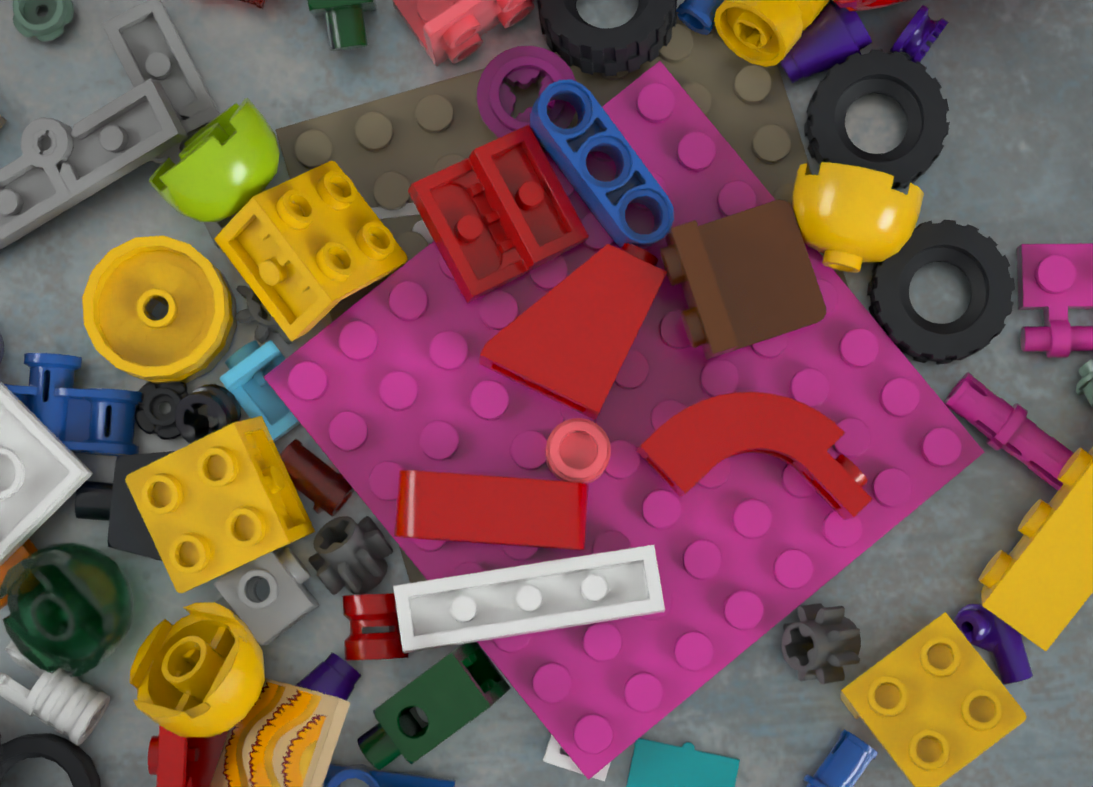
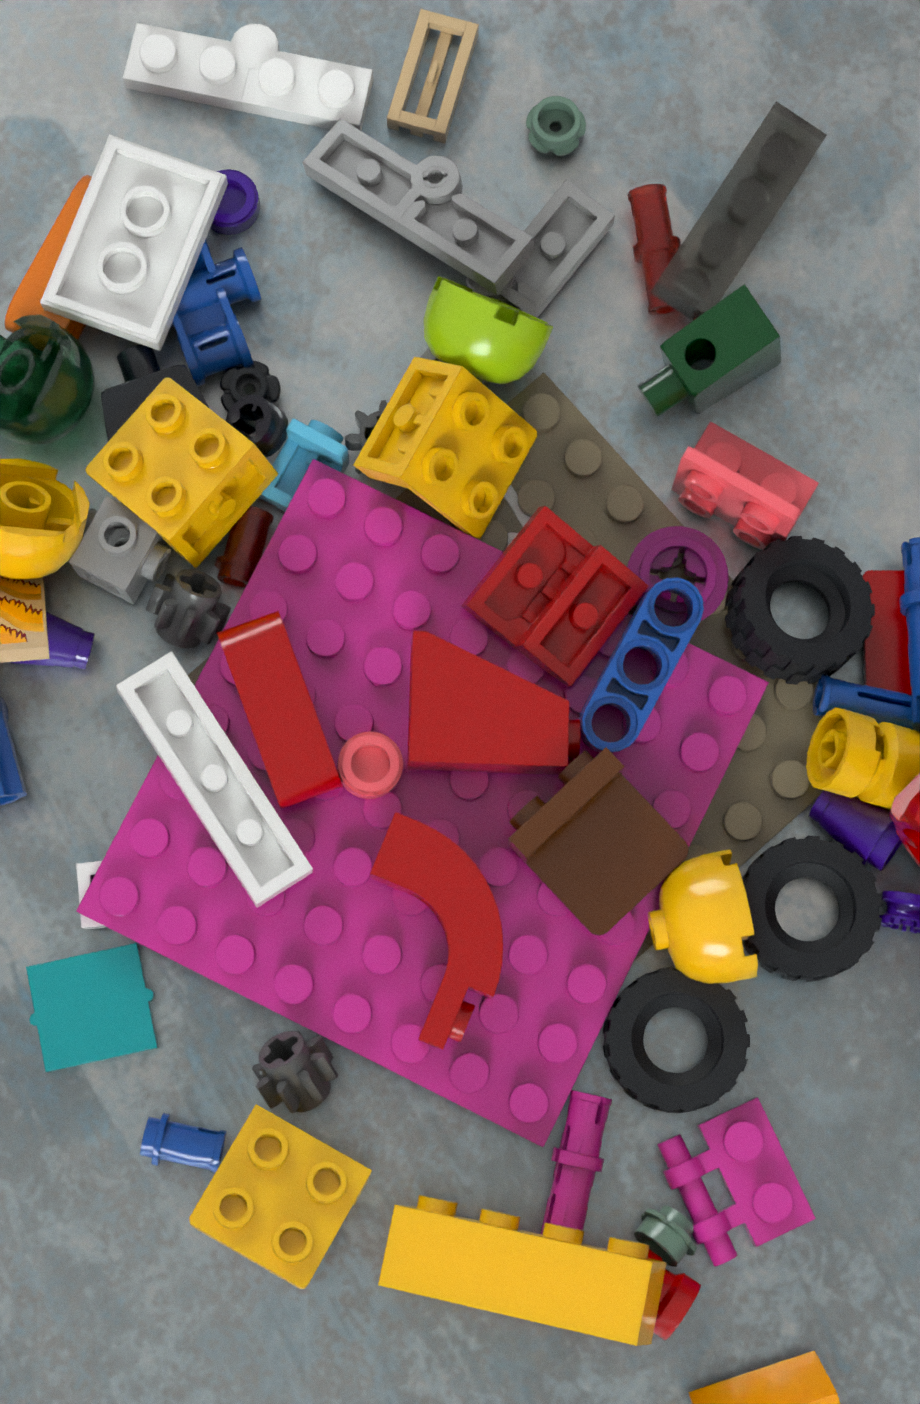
camera: 65 degrees right, 5 degrees down
yellow wheel [82,235,237,384] -> none
red wheel [342,593,409,660] -> none
dark green torso [357,642,511,770] -> none
dark purple arm [953,604,1033,685] -> none

